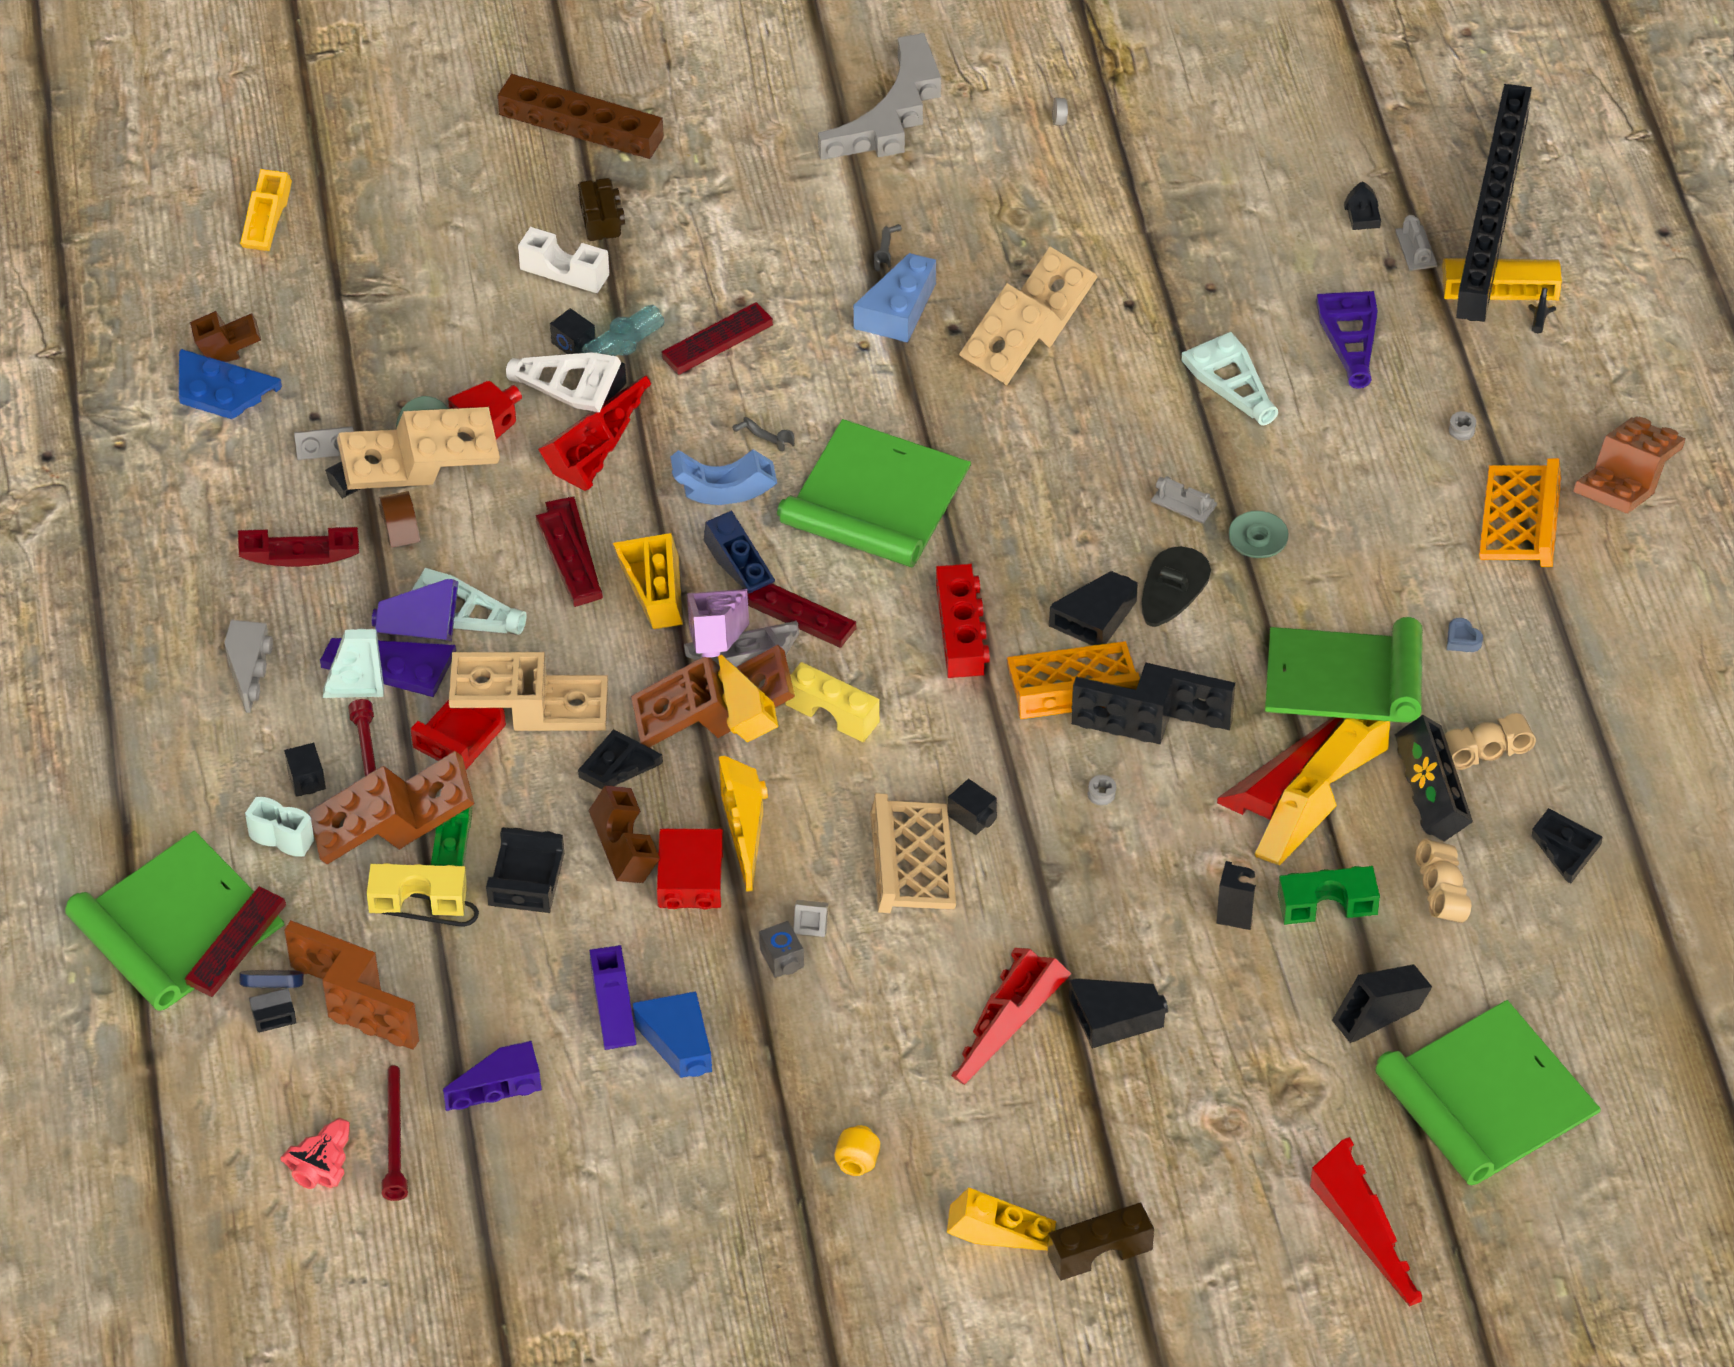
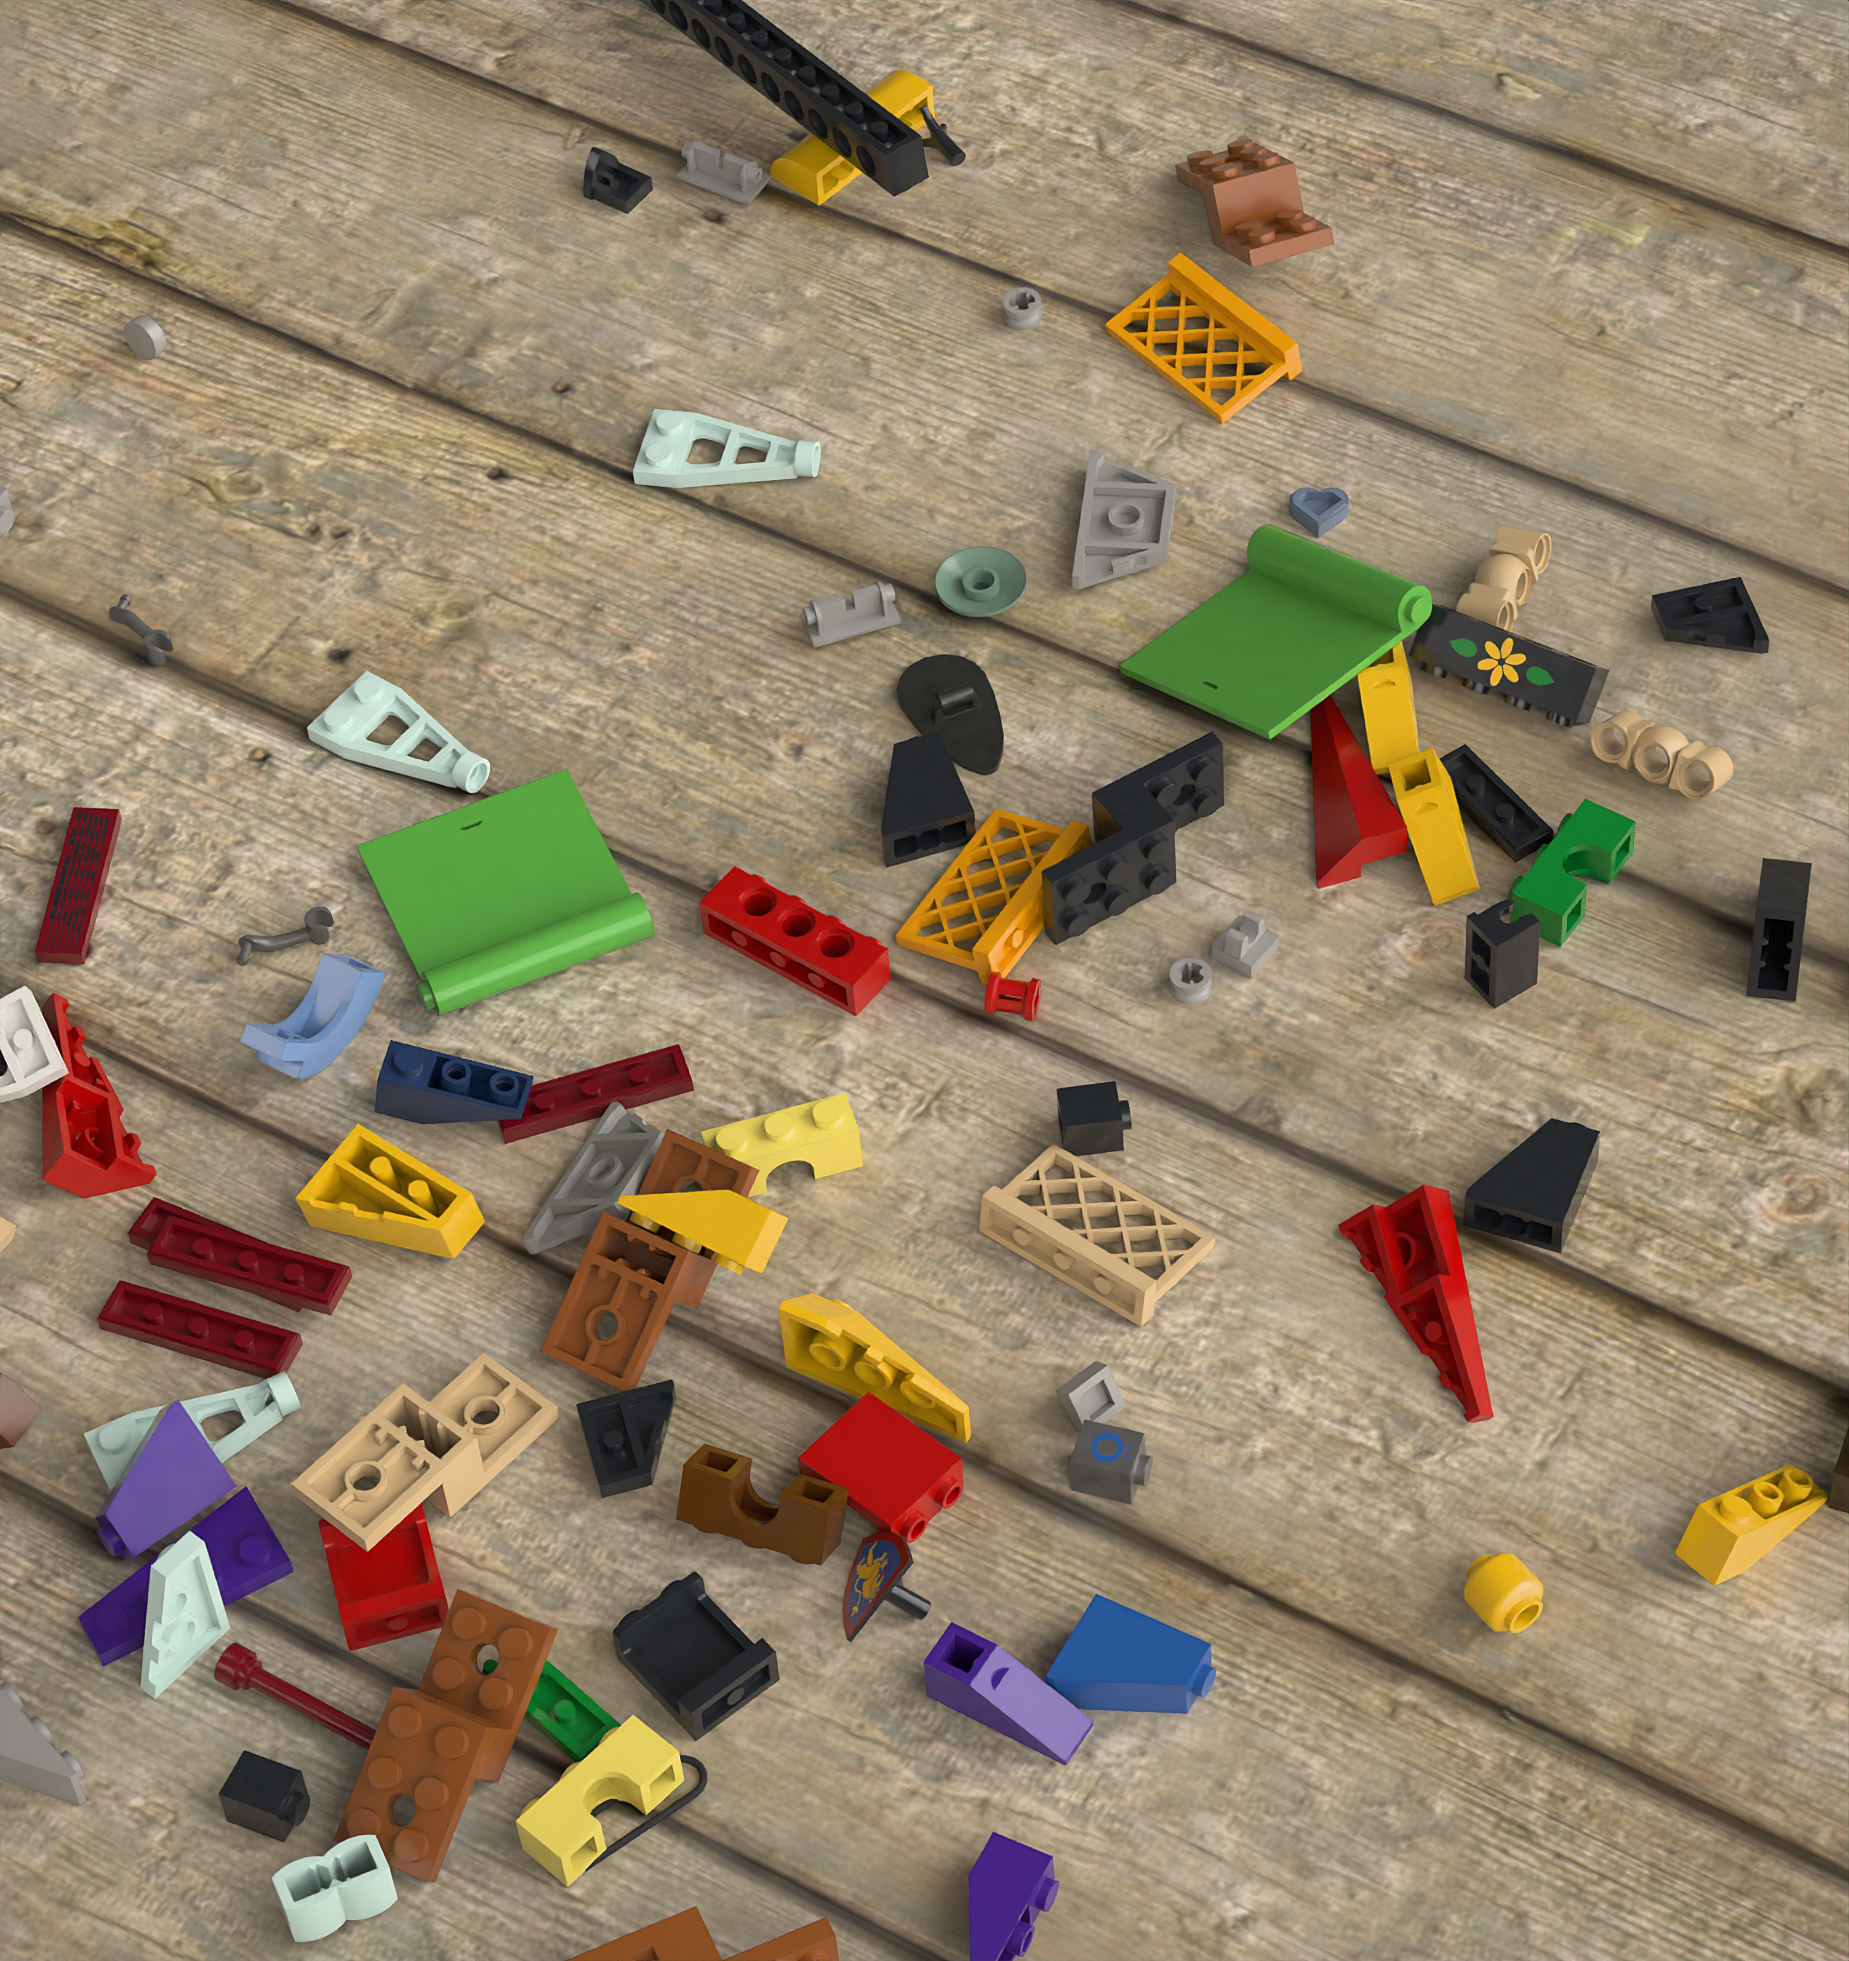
camera: 45 degrees left, 0 degrees up
lavender wedge [687,589,749,657] -> none
medium blue wedge [853,253,936,343] -> none
tan bracket [959,246,1098,386] -> none
dark purple plate [1316,291,1378,389] -> none
none -> dark red tile [97,1280,303,1379]
none -> light aqua plate [307,671,490,793]
none -> shield [842,1531,931,1642]
none -> red bush [984,971,1041,1022]
none -> light grey wing [1072,450,1176,589]
none -> light grey tile [1211,911,1279,979]
none -> black tile [1440,744,1554,863]

